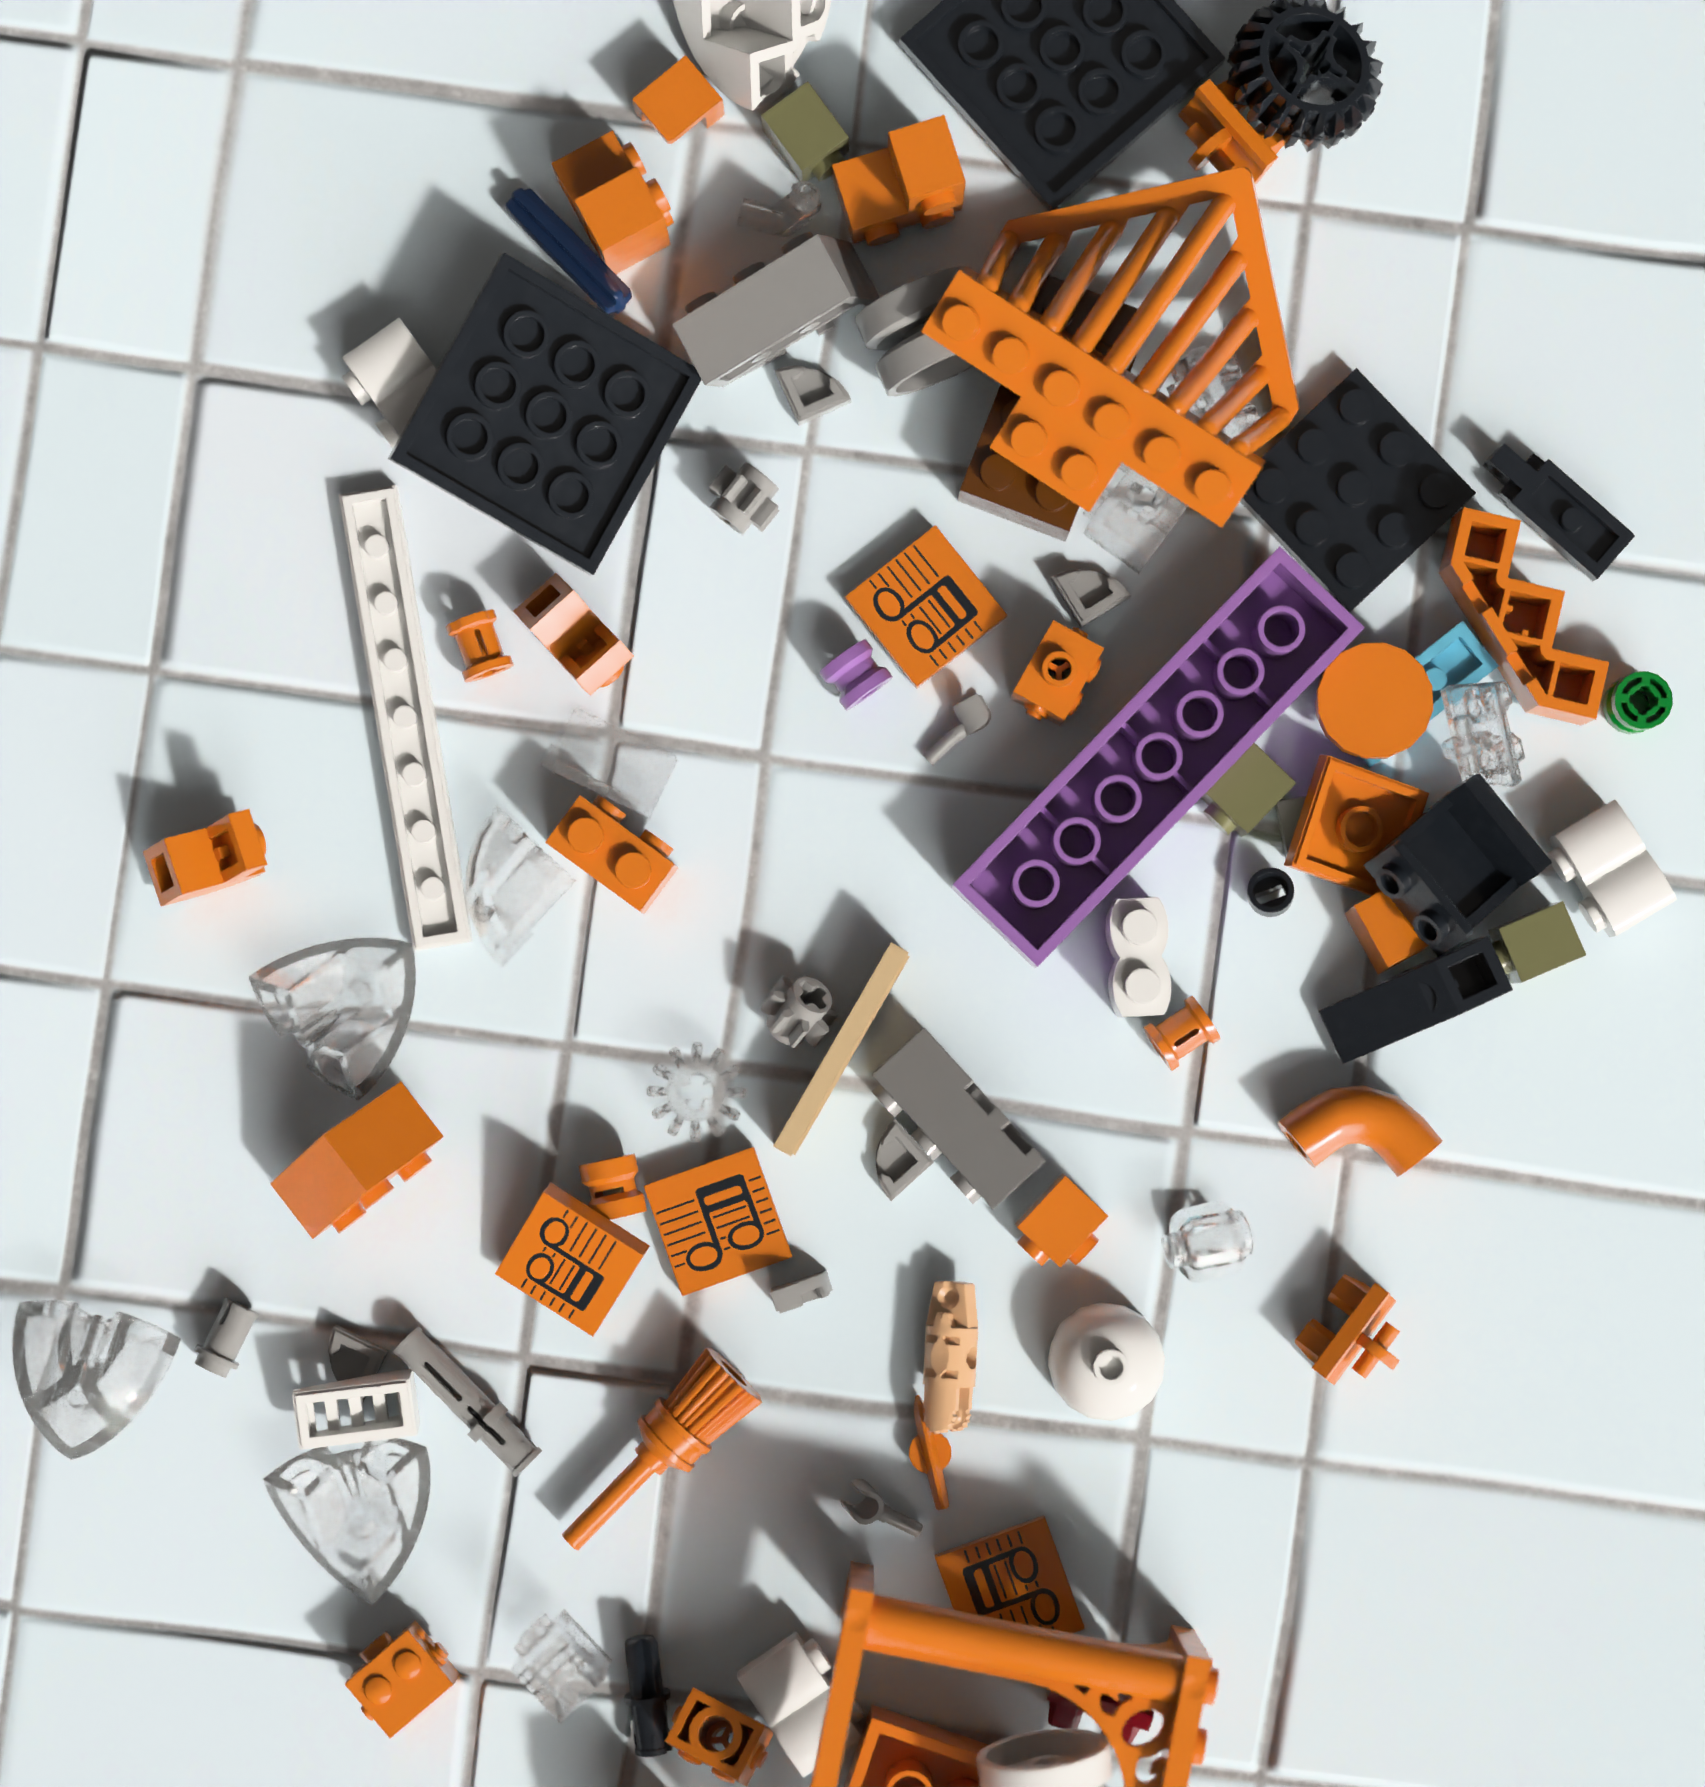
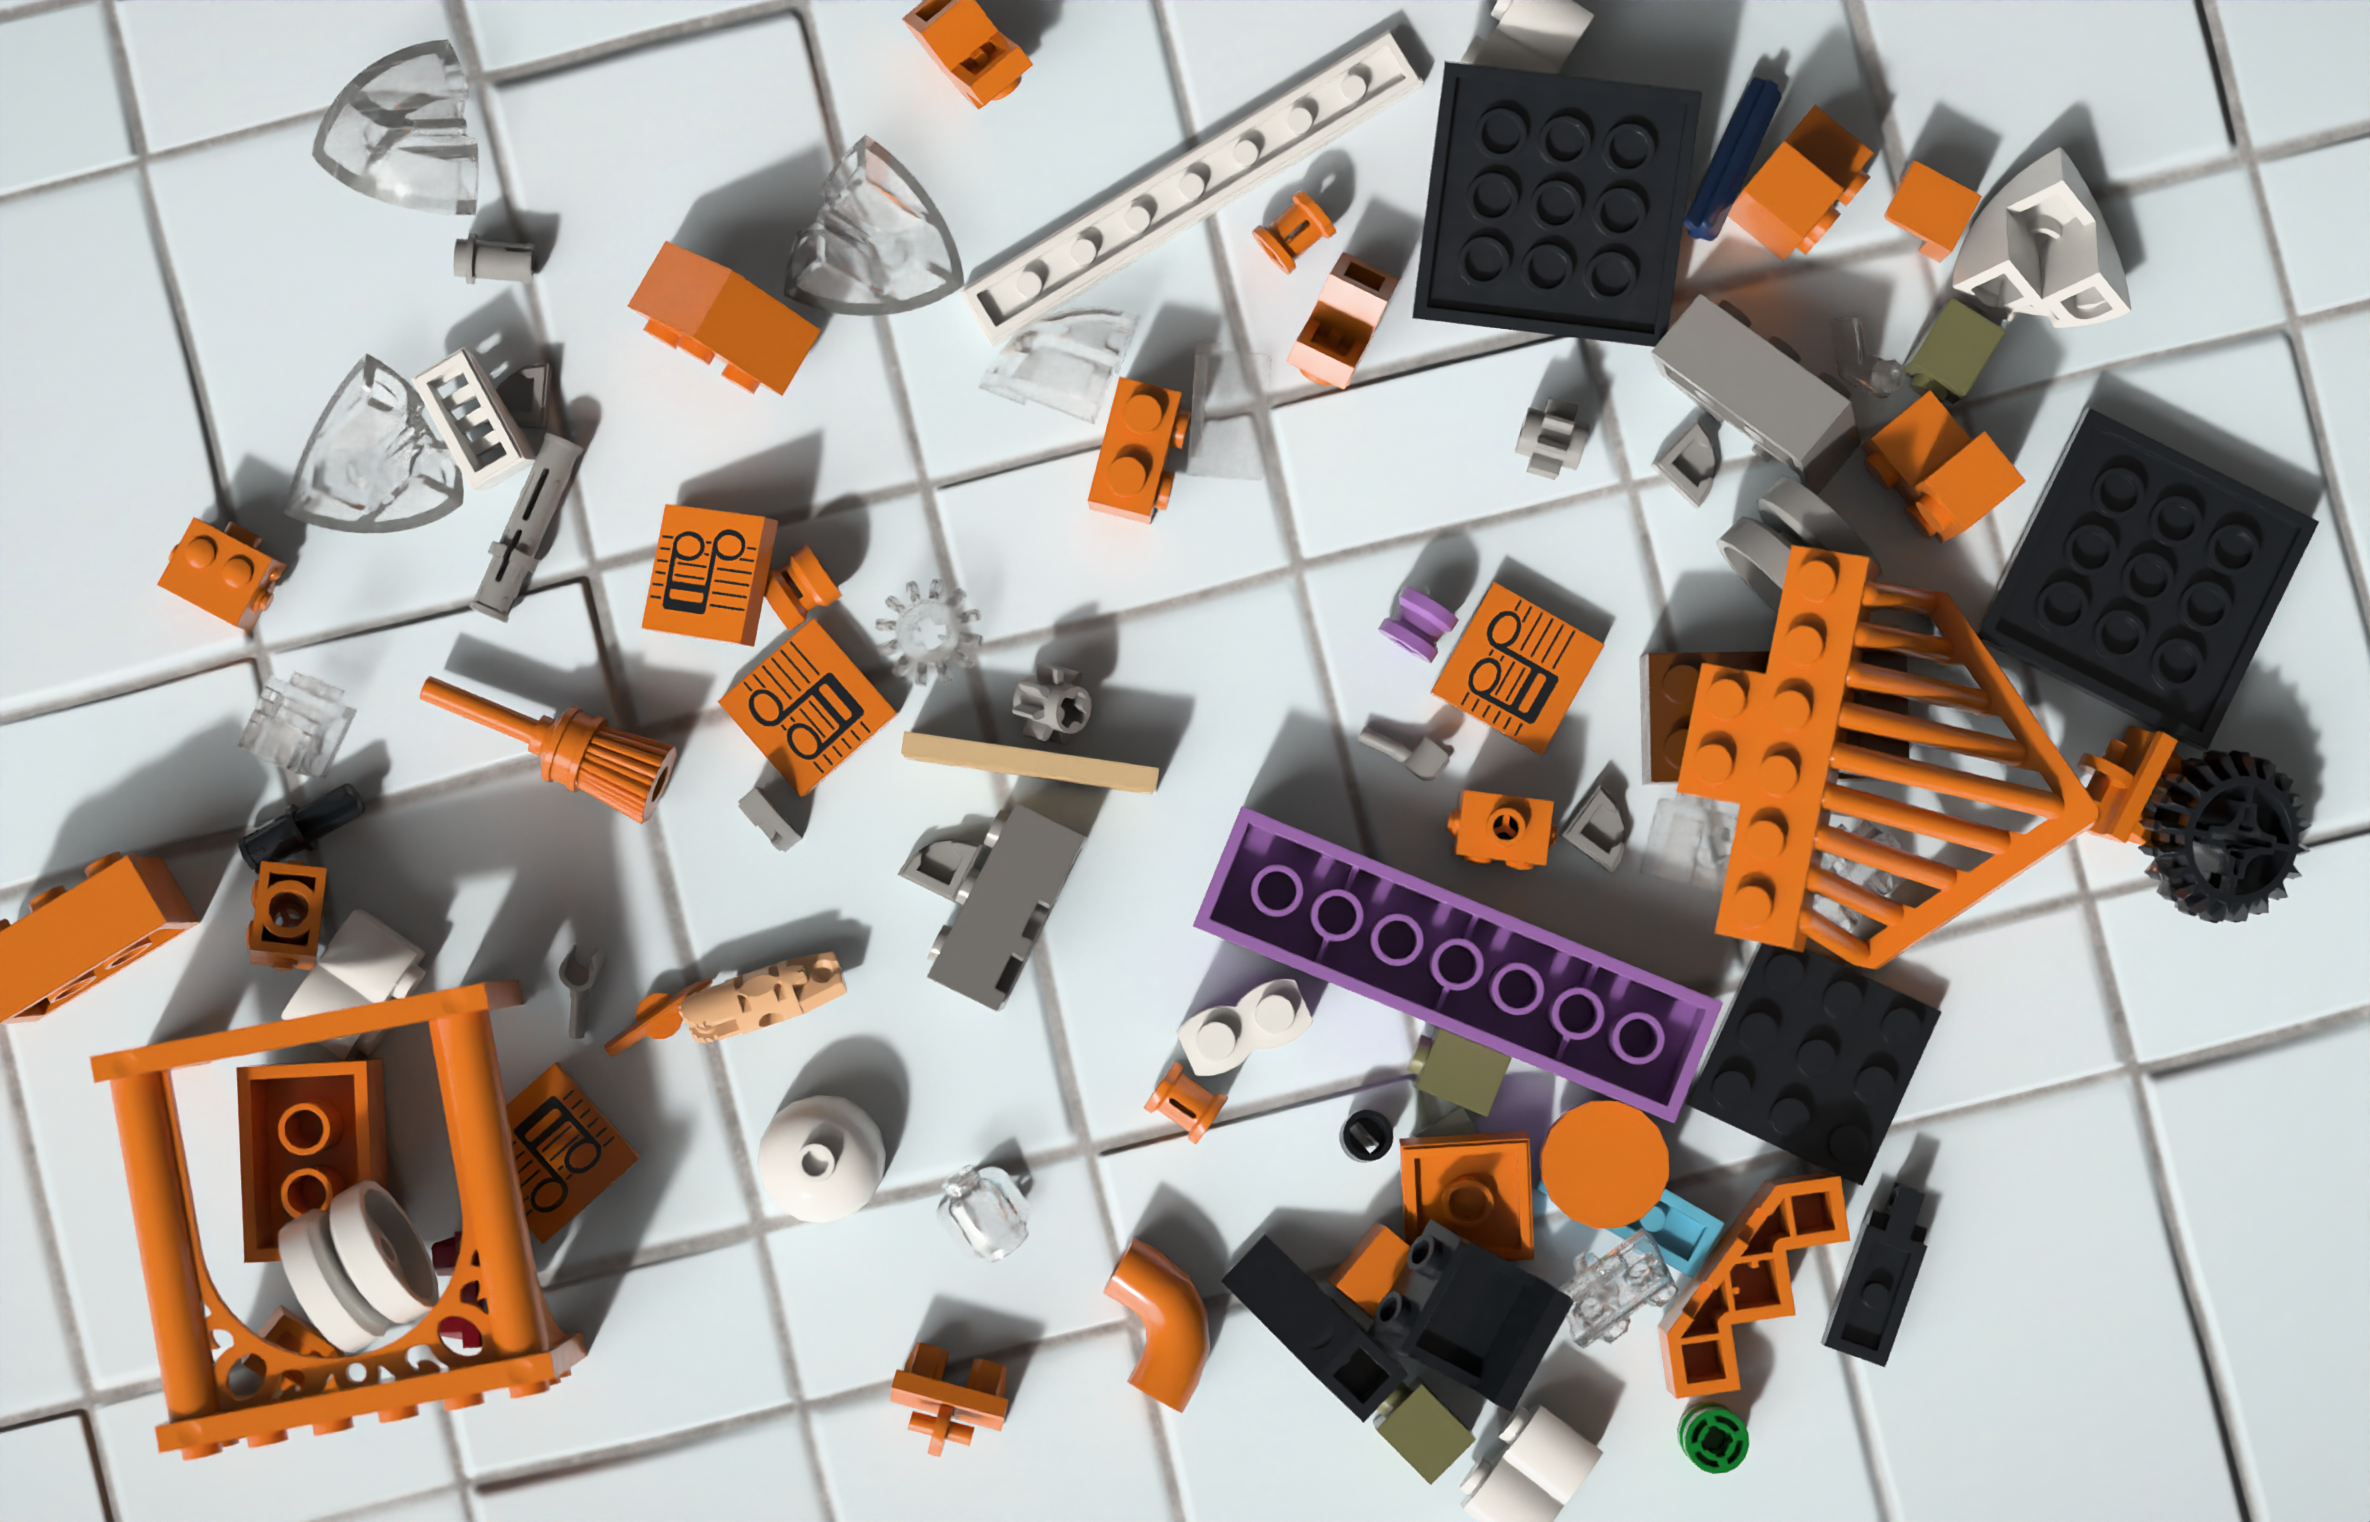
camera: 70 degrees right, 0 degrees up
orange brick [1015,1173,1108,1268] -> none

